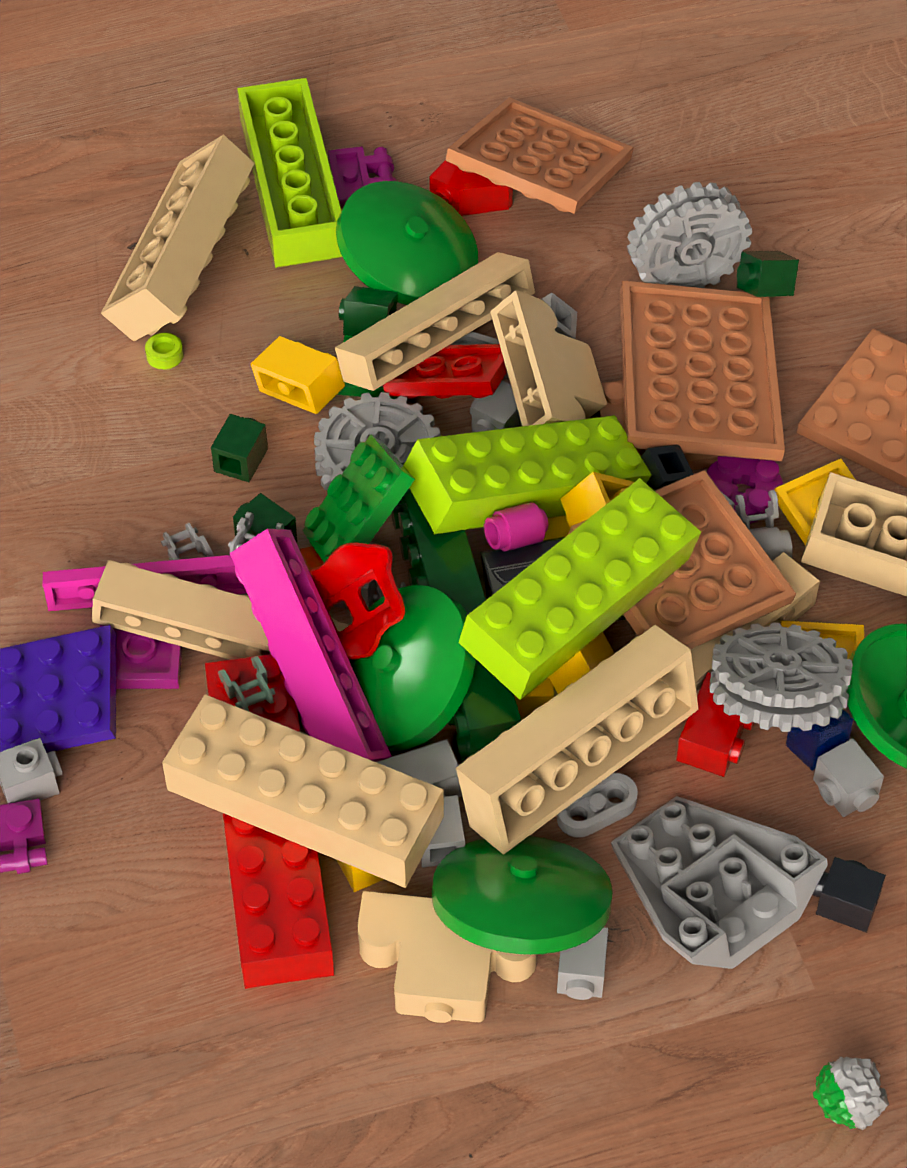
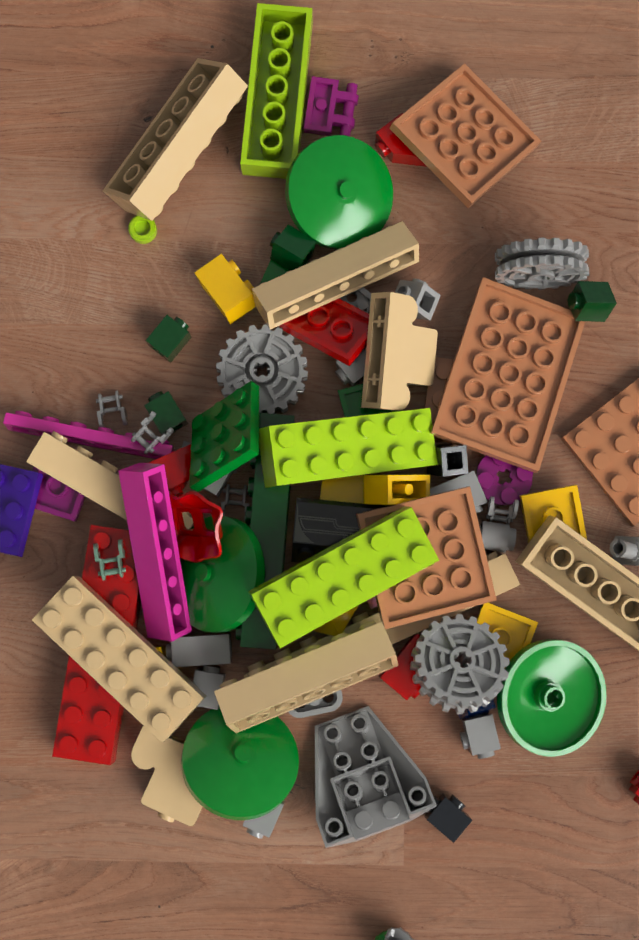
camera: 20 degrees right, 30 degrees up
dark pink brick [484,502,549,551] -> none

